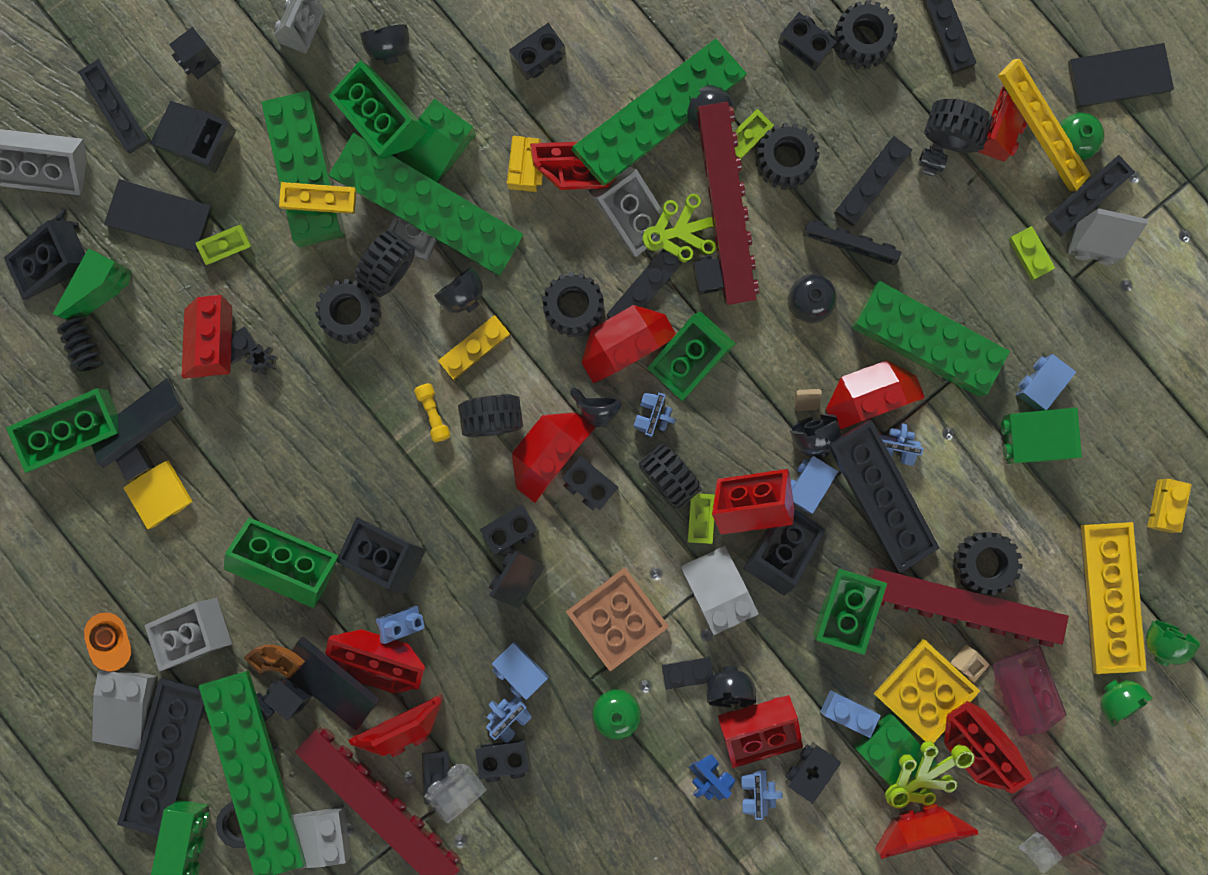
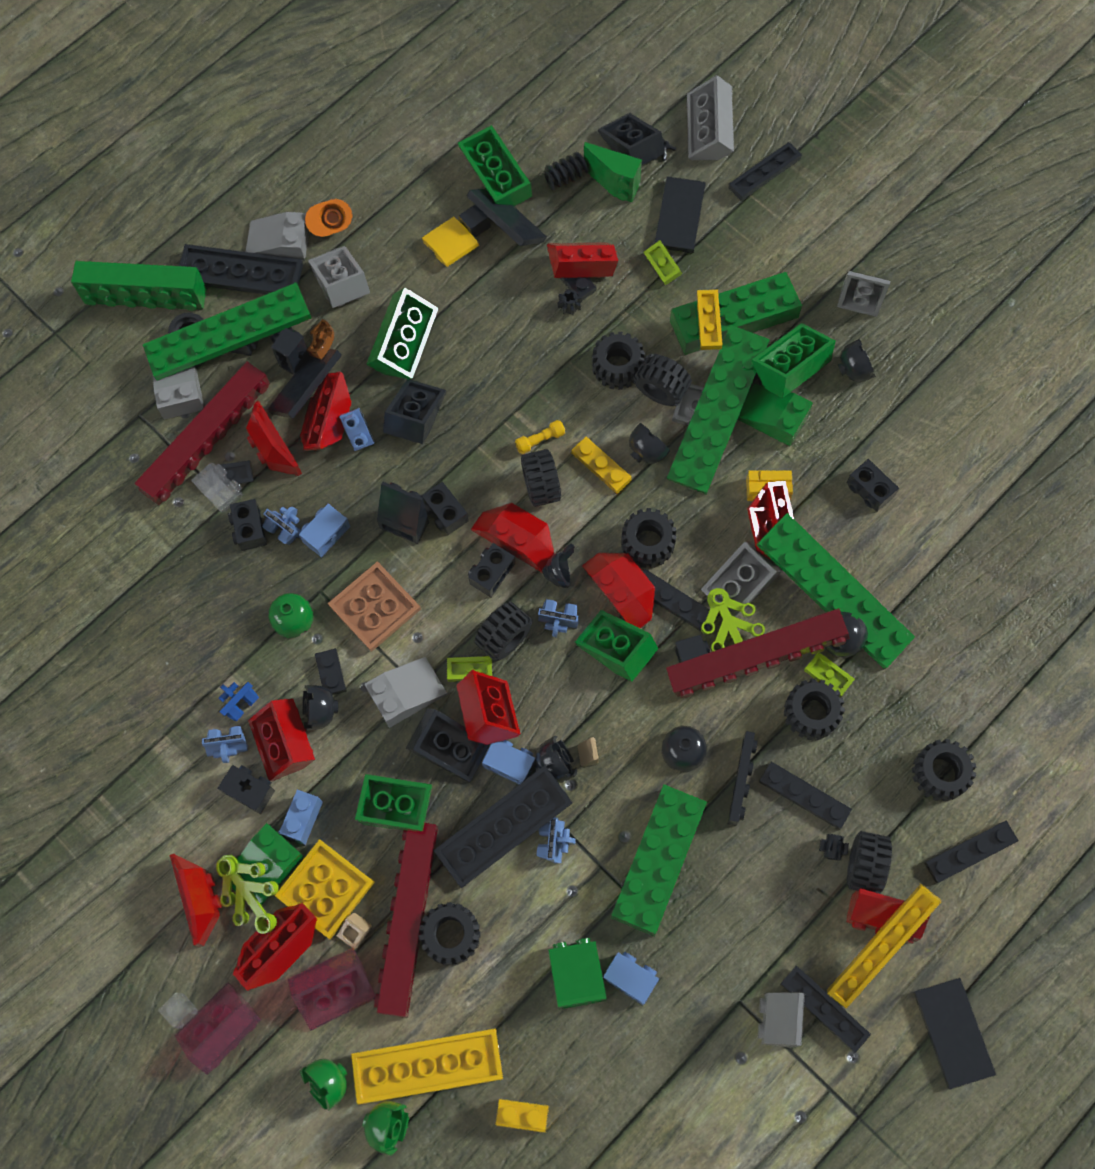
camera: 85 degrees right, 15 degrees down
black slope [150,101,236,173] -> none
black brick [169,27,221,79] -> none
black brick [778,12,837,71] -> none
red wedge [825,360,925,430] -> none
lime plate [1008,226,1055,281] -> none
green cylinder [1059,112,1105,162] -> none

